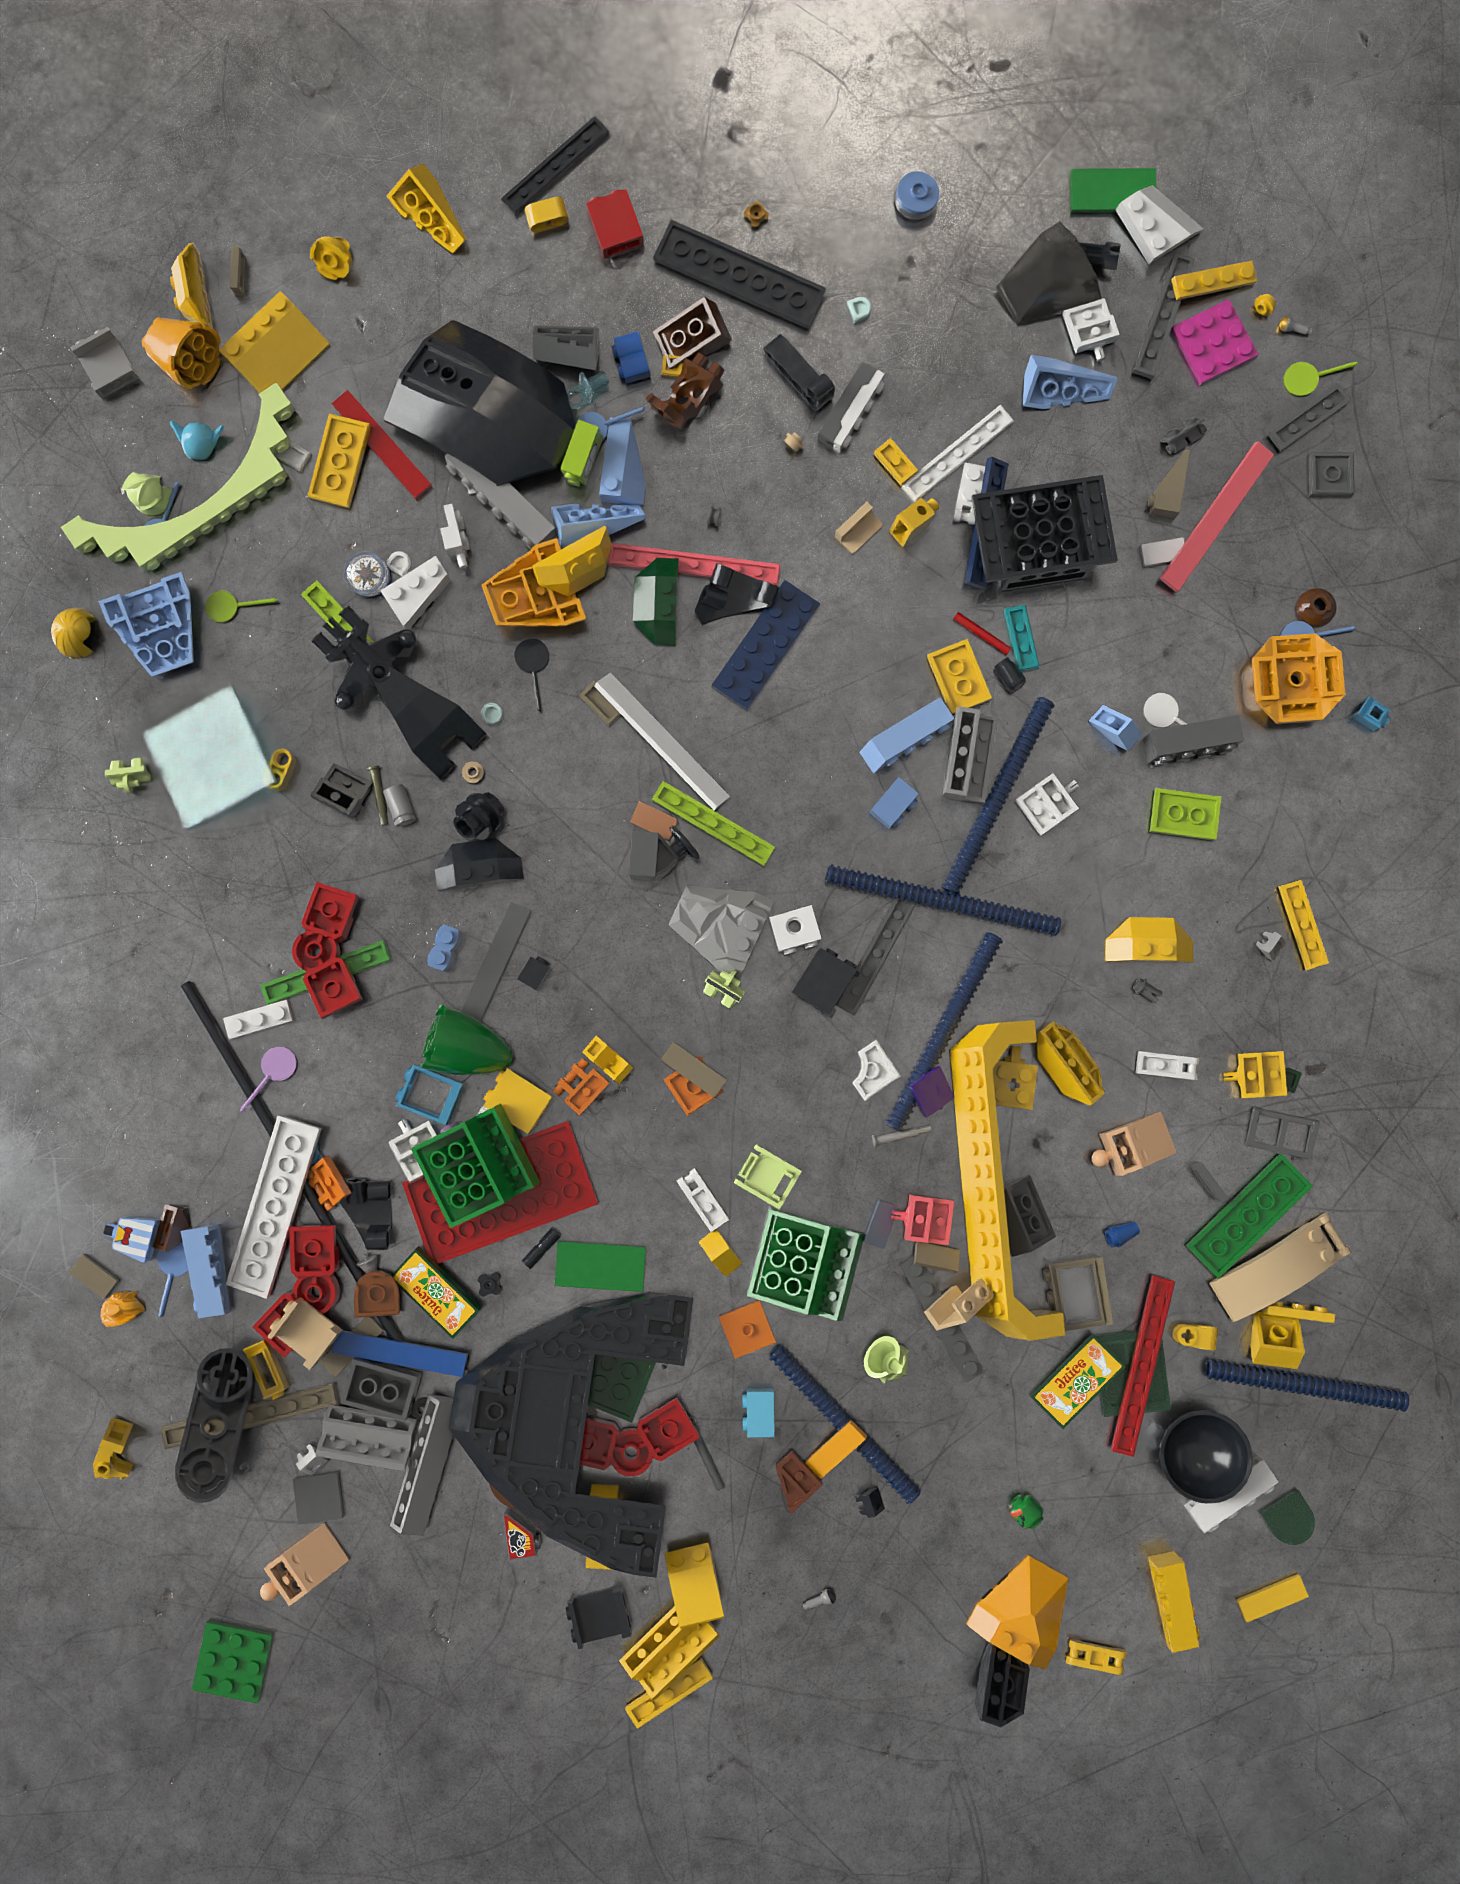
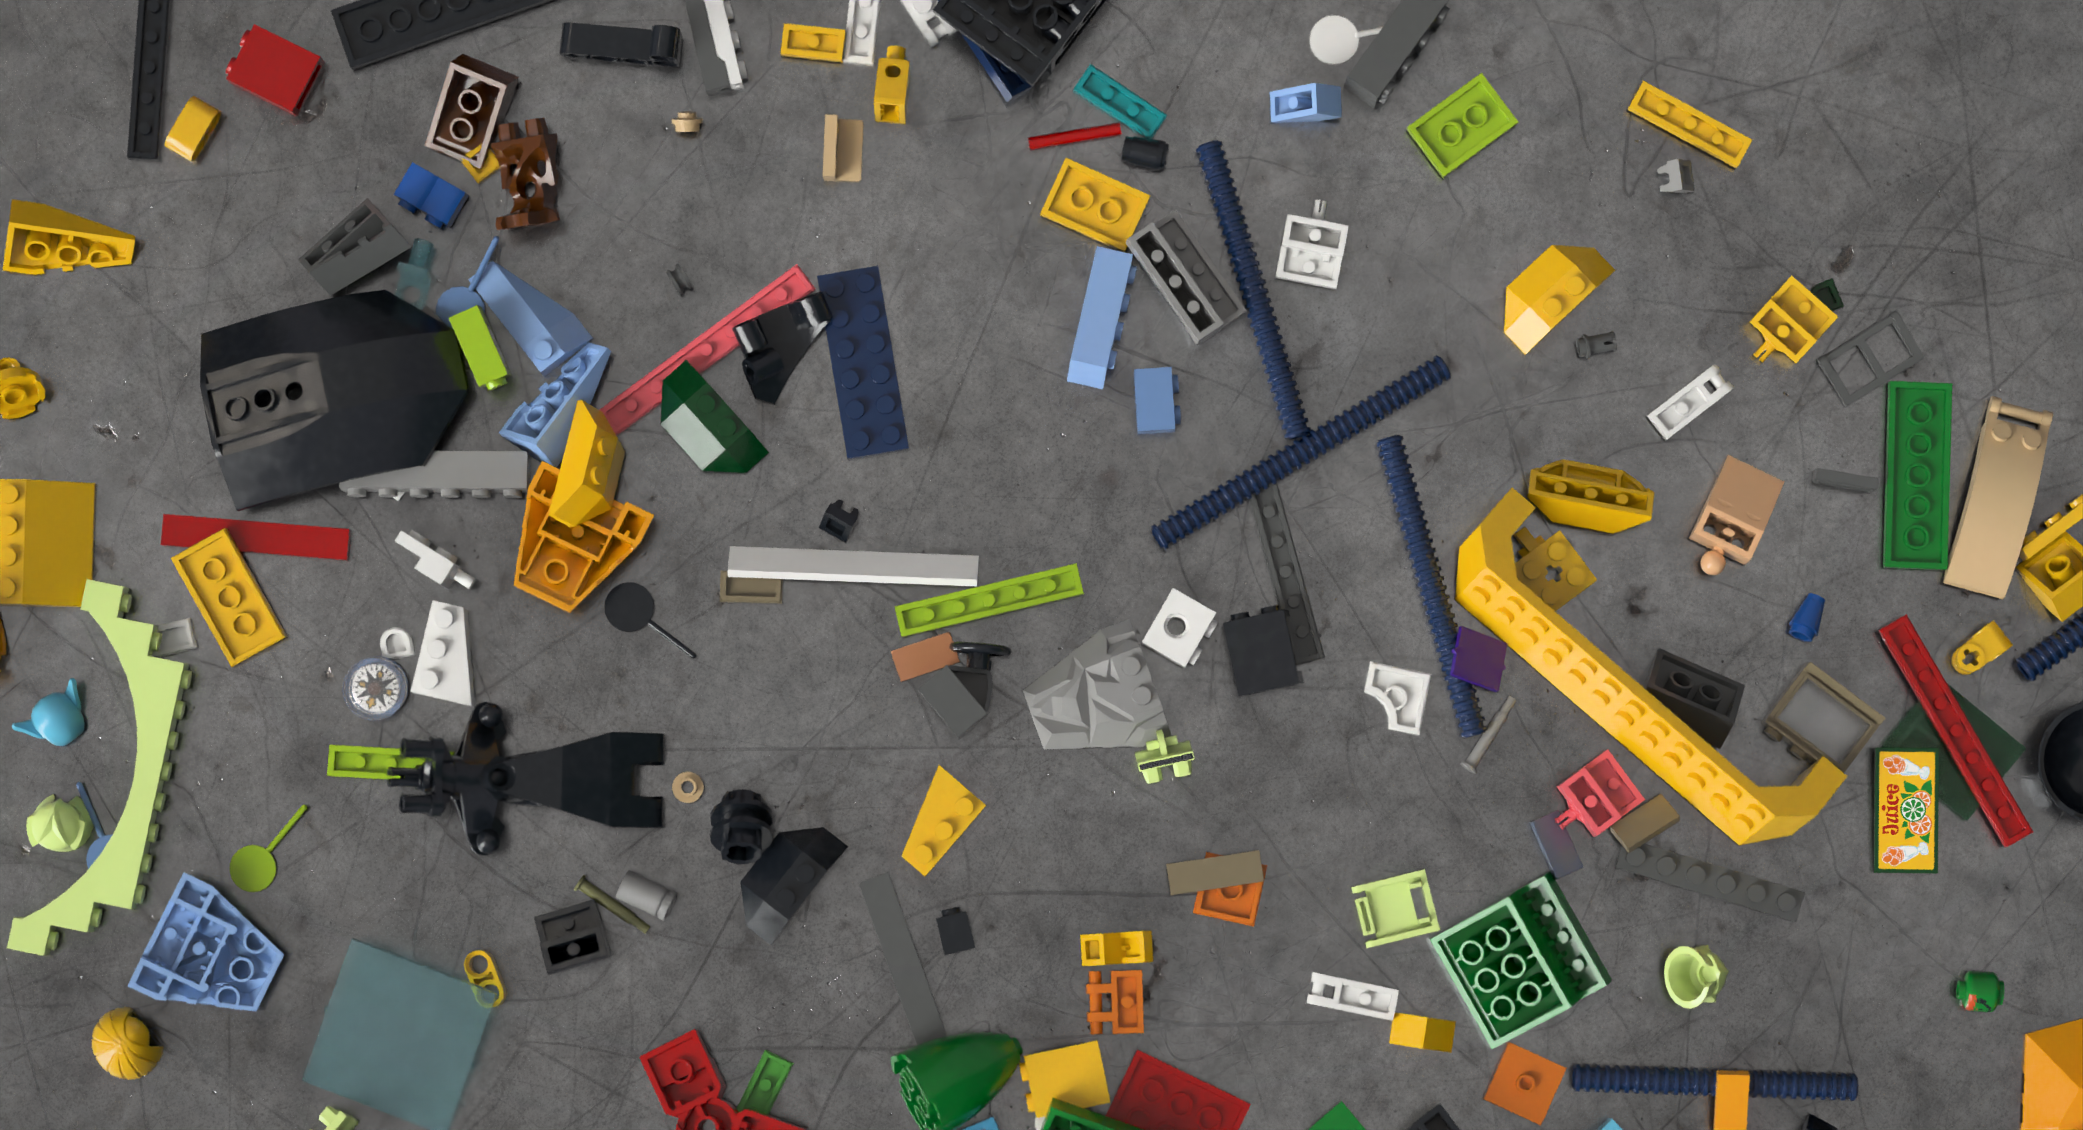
camera: 45 degrees left, 0 degrees up
medium blue brick [428,924,462,972] -> none
light aqua tile [481,703,503,726] -> none
tan panel [924,1277,994,1331] -> none
none -> black tile [819,499,859,543]
none -> yellow wing [902,765,986,877]

